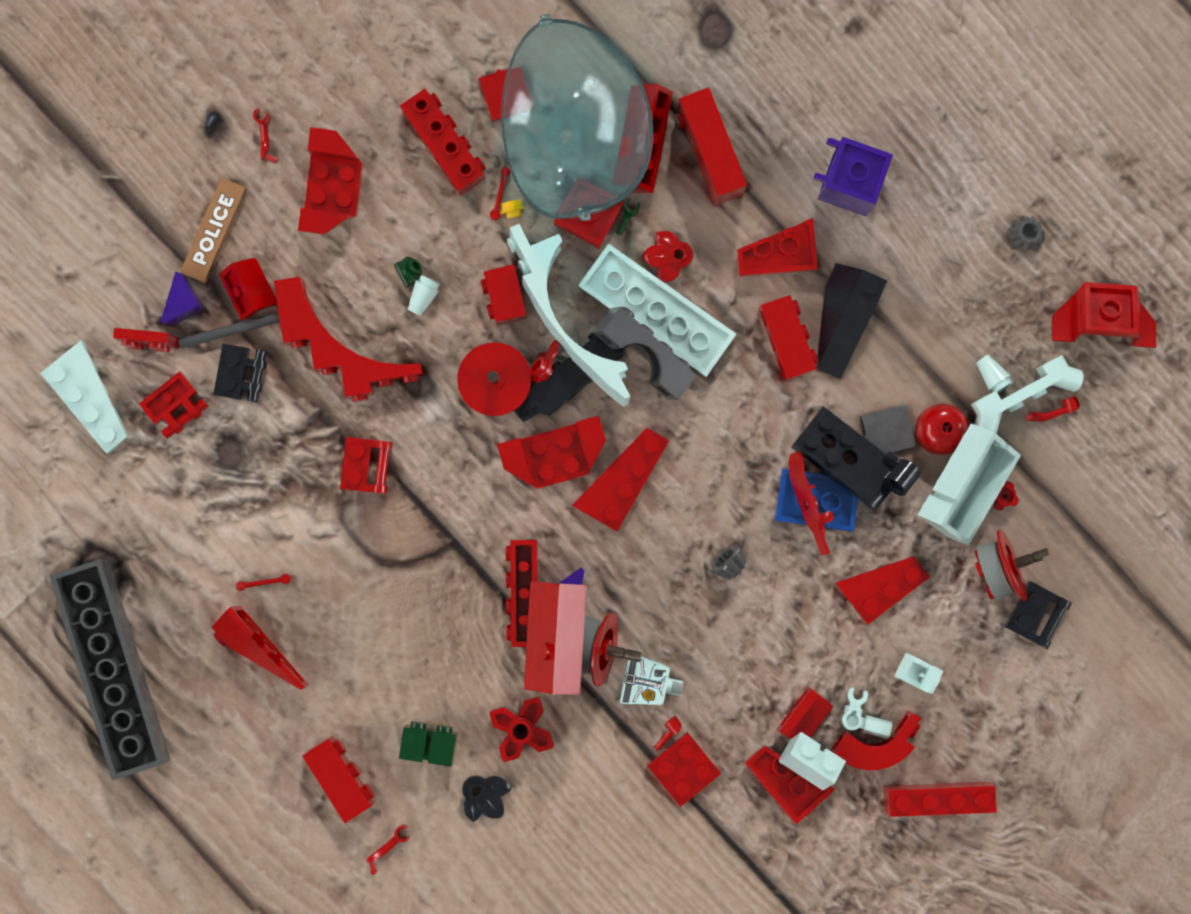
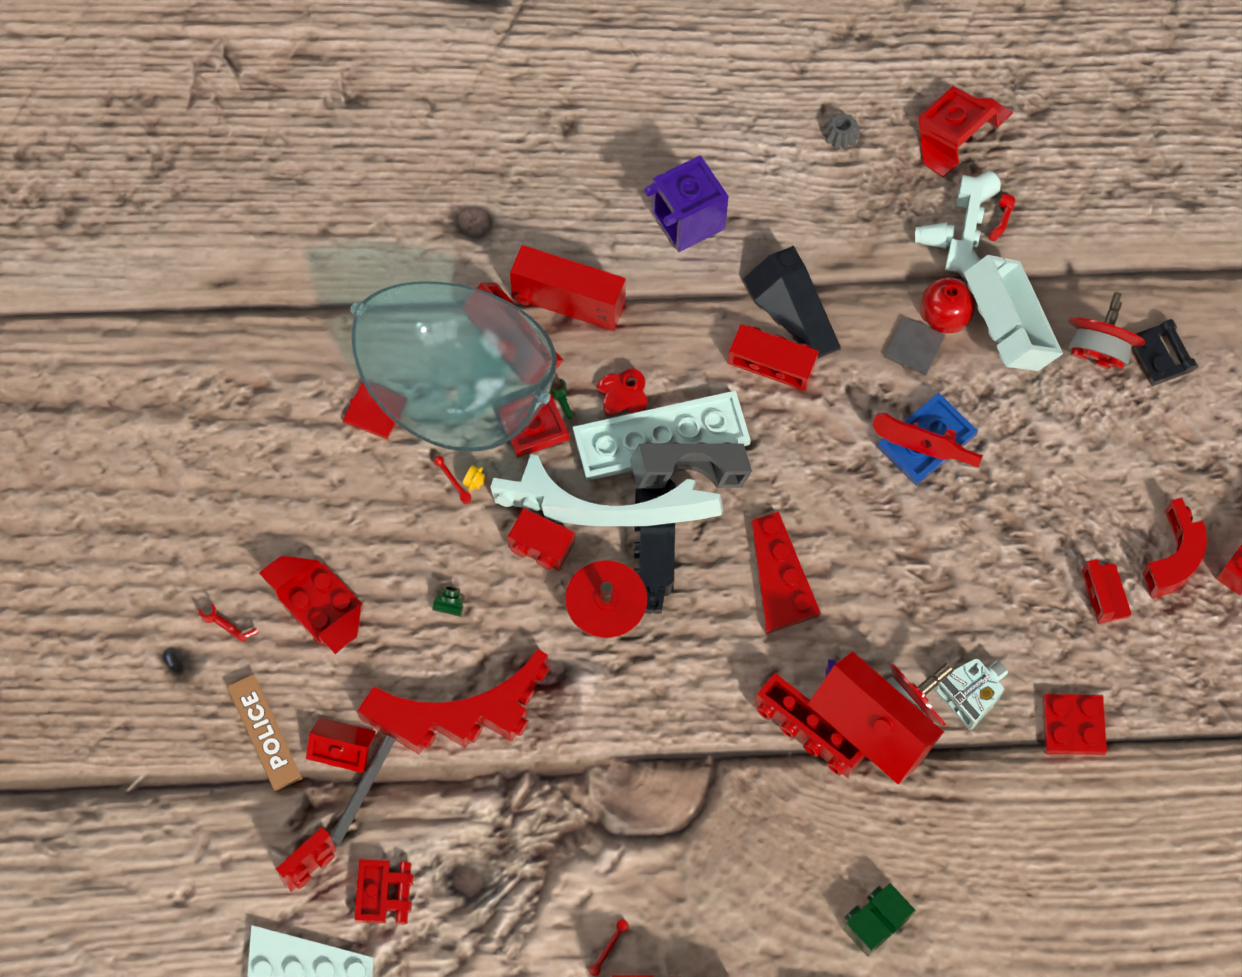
camera: 50 degrees left, 20 degrees down
dark purple slope [160,272,204,327] -> none
black plate [213,344,267,403] -> none
red plate [340,437,393,494] -> none
red brick [399,88,486,196] -> none
light aqua cone [408,275,440,316] -> none
black plate [462,775,511,822] -> none
red plant [489,696,554,762] -> none
red piece [497,415,606,489] -> none
red plate [529,340,560,383] -> none
red hand [654,716,682,751] -> none
dark grey piece [711,544,746,580] -> none
red wing [737,218,818,277] -> none
red wing [743,745,835,825] -> none
light aqua piece [778,732,846,790] -> none
black hinge [791,406,921,512] -> none
red wing [835,556,930,625] -> none
light aqua bar [840,687,892,739] -> none
light aqua bracket [895,653,943,694] -> none
red plate [994,481,1019,511] -> none

